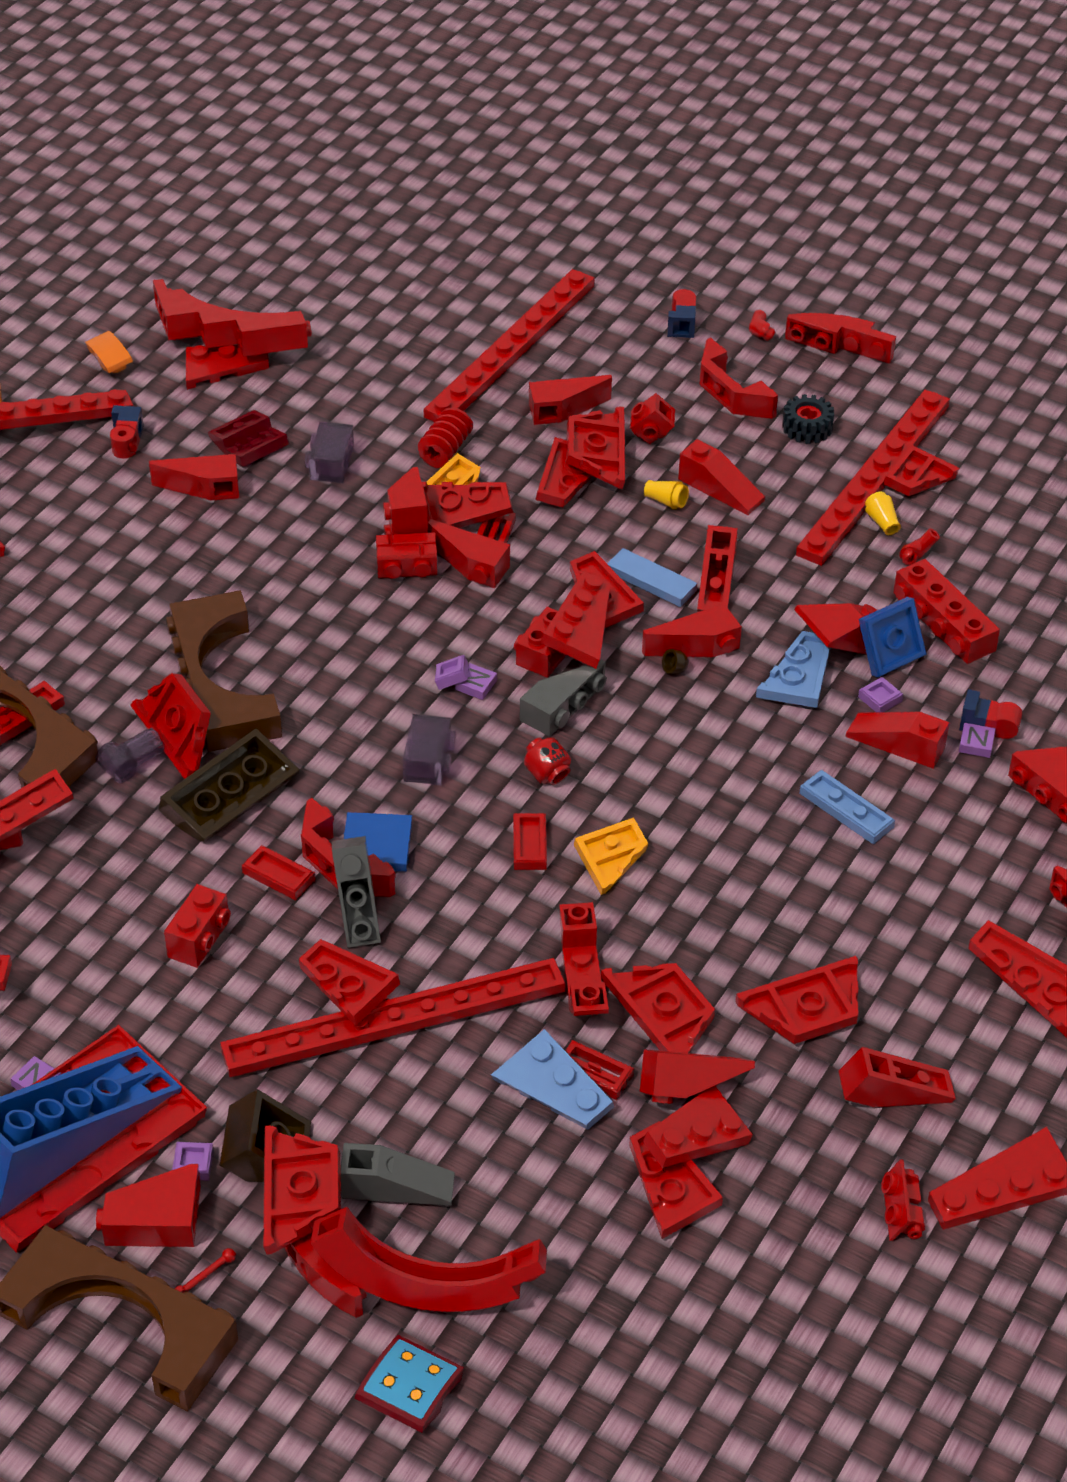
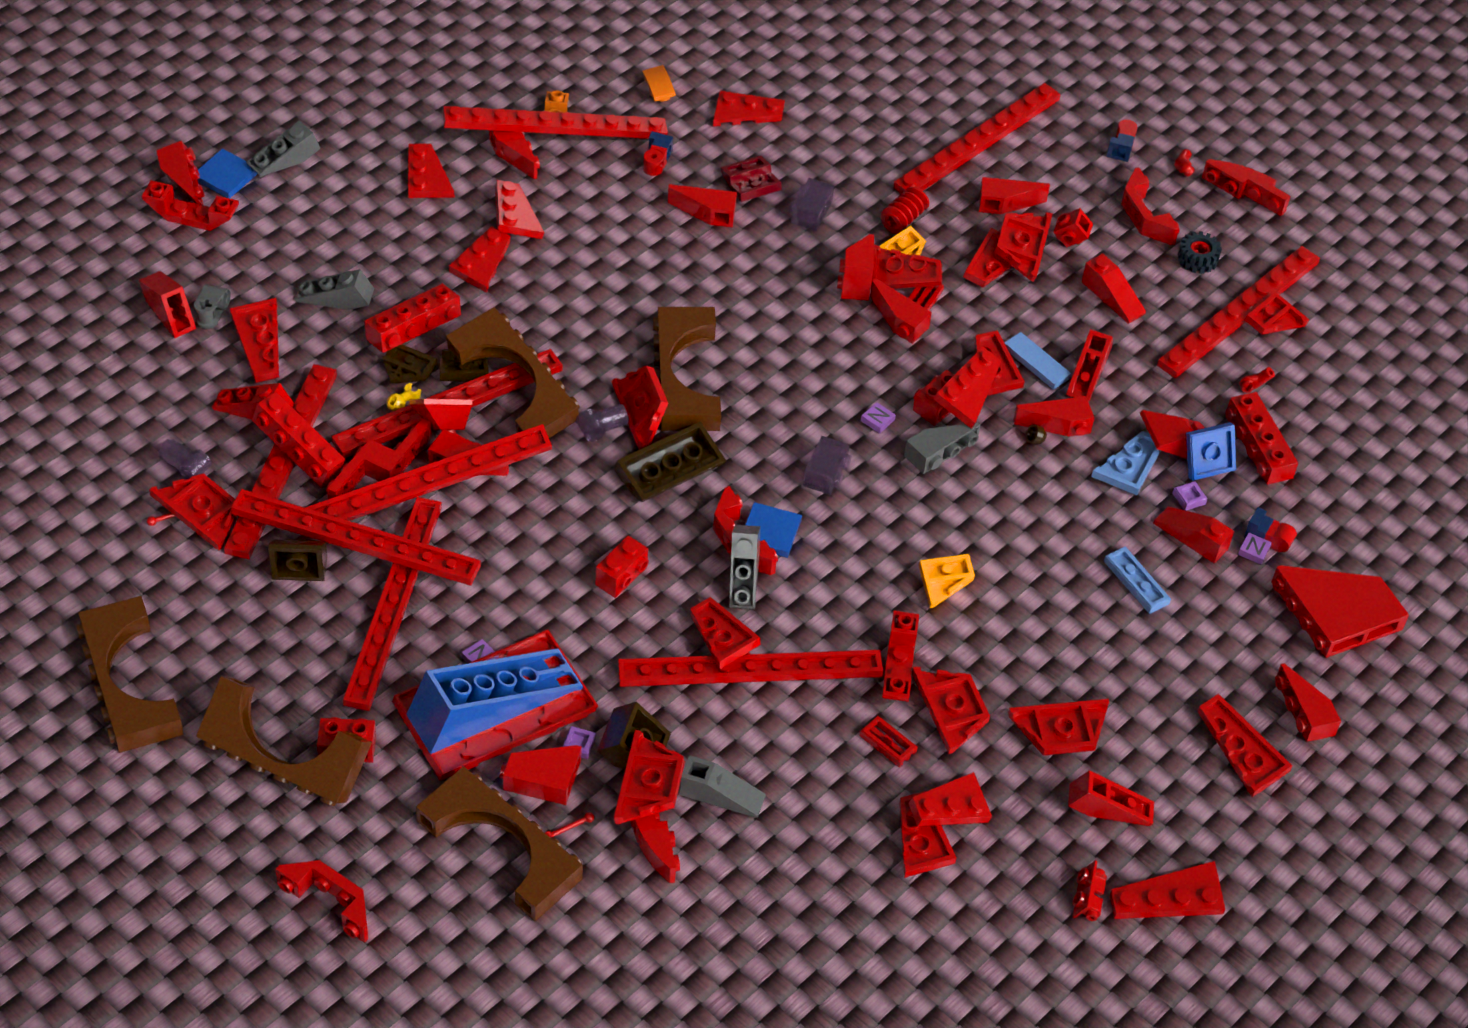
camera: 10 degrees right, 5 degrees up
red arch [153,279,312,356] -> none
red tile [242,845,315,901] -> none
red arch [310,1207,547,1312] -> none
slope [355,1335,464,1433] -> none
red brick [376,532,437,579] -> none
medium lavender tile [435,655,469,690] -> none
medium blue wing [491,1029,615,1130] -> none
red tile [513,813,547,870] -> none
red head [524,737,571,785] -> none
red slope [639,1049,755,1104] -> none
yellow cone [644,480,689,509] -> none
yellow cone [865,492,901,535] -> none

